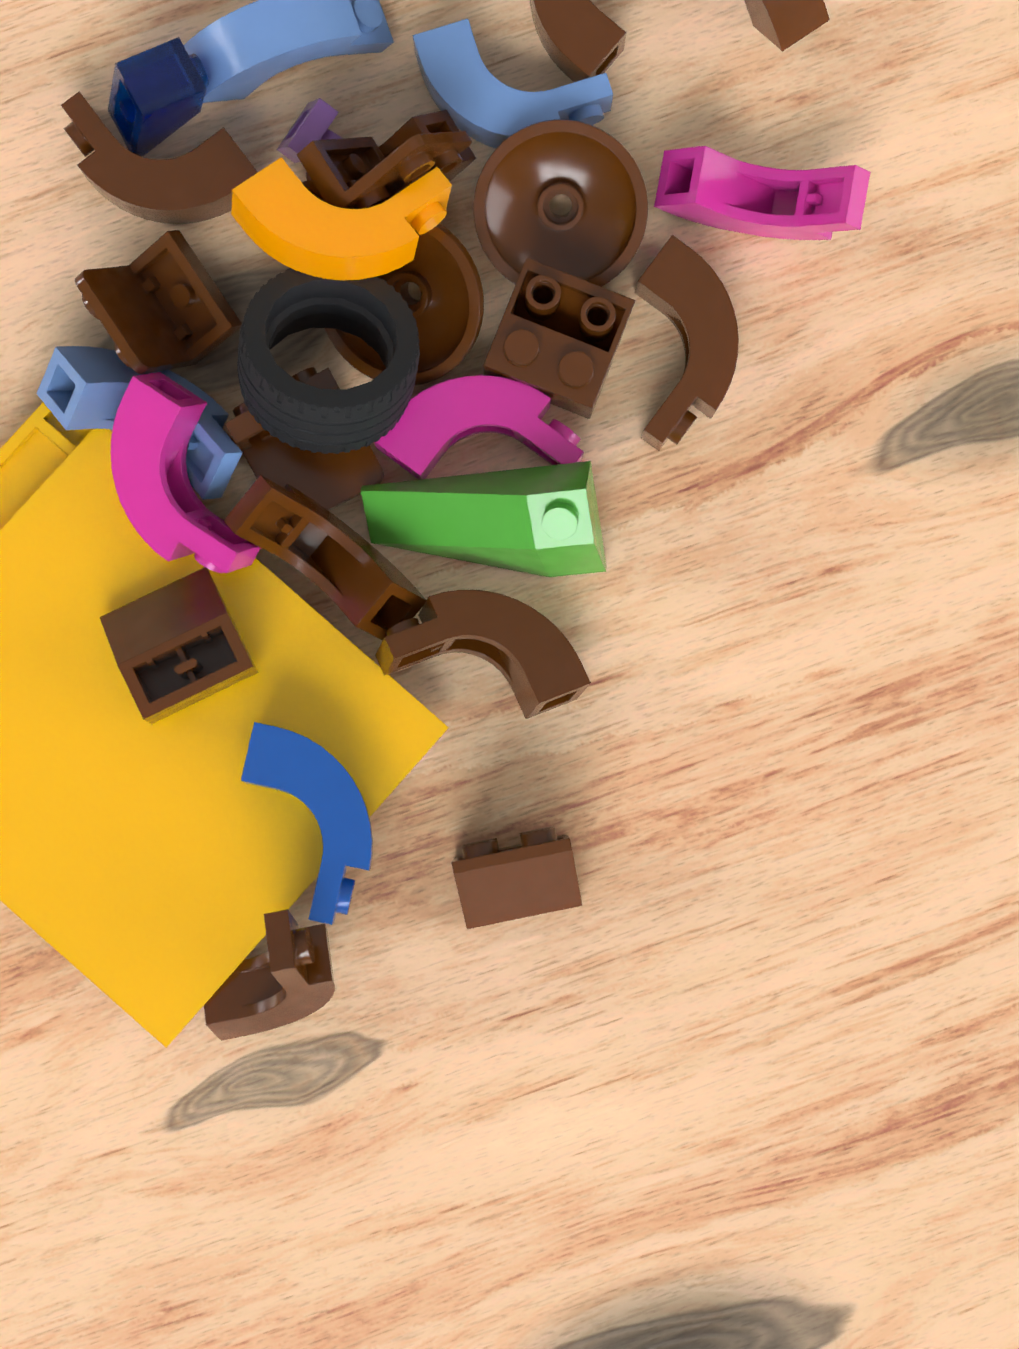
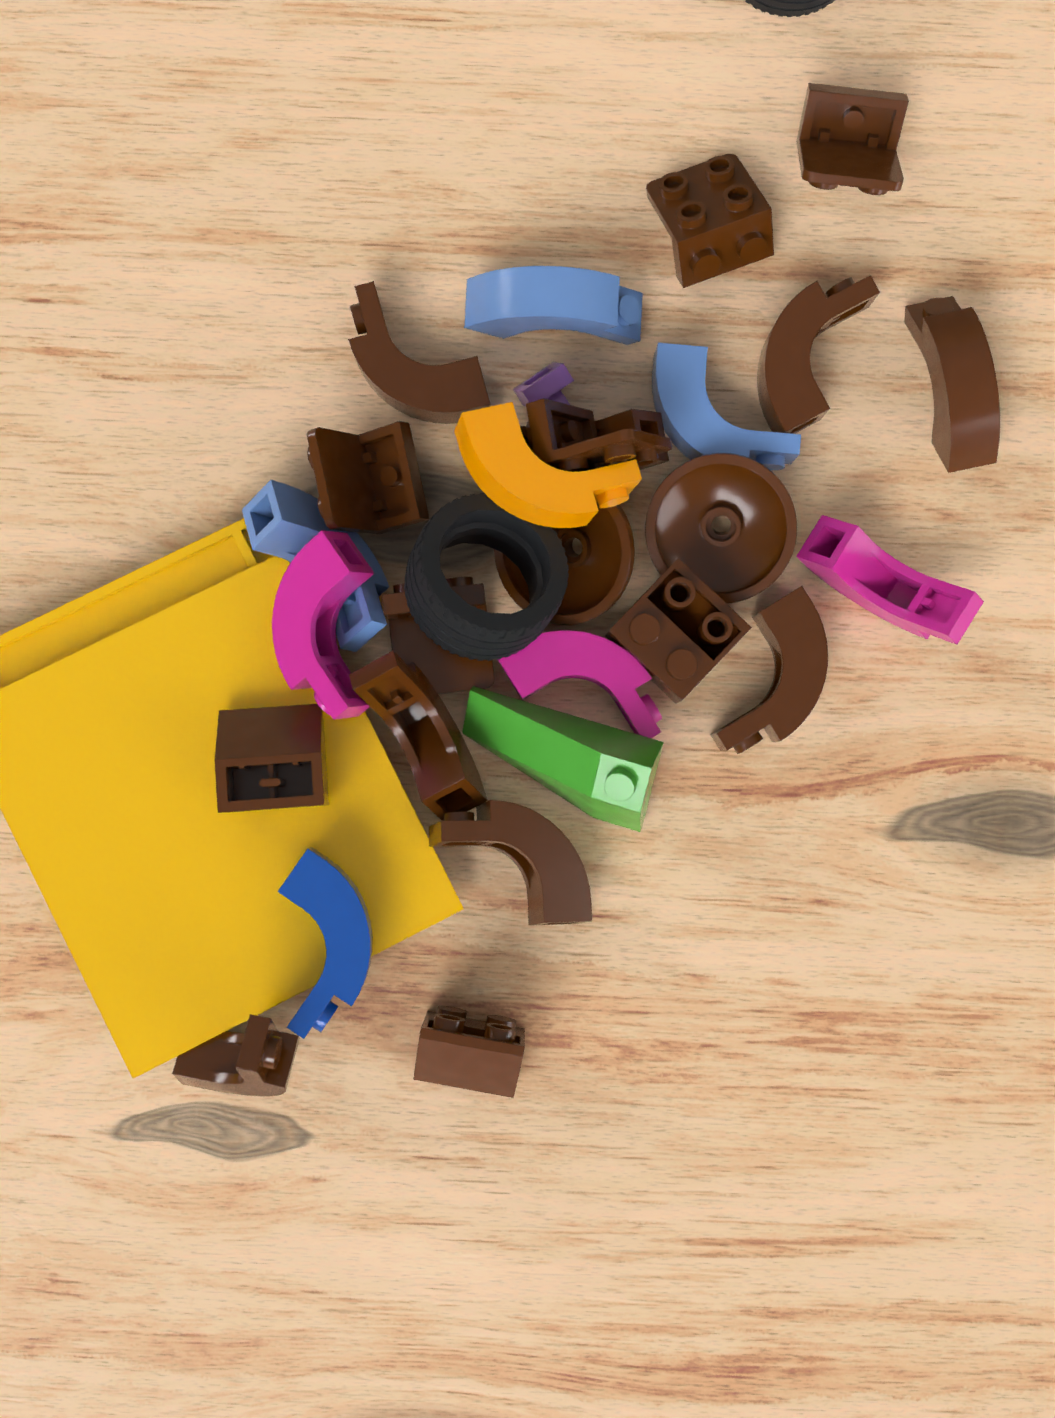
camera: 15 degrees right, 0 degrees up
clear blue slope [108,37,209,156] -> none

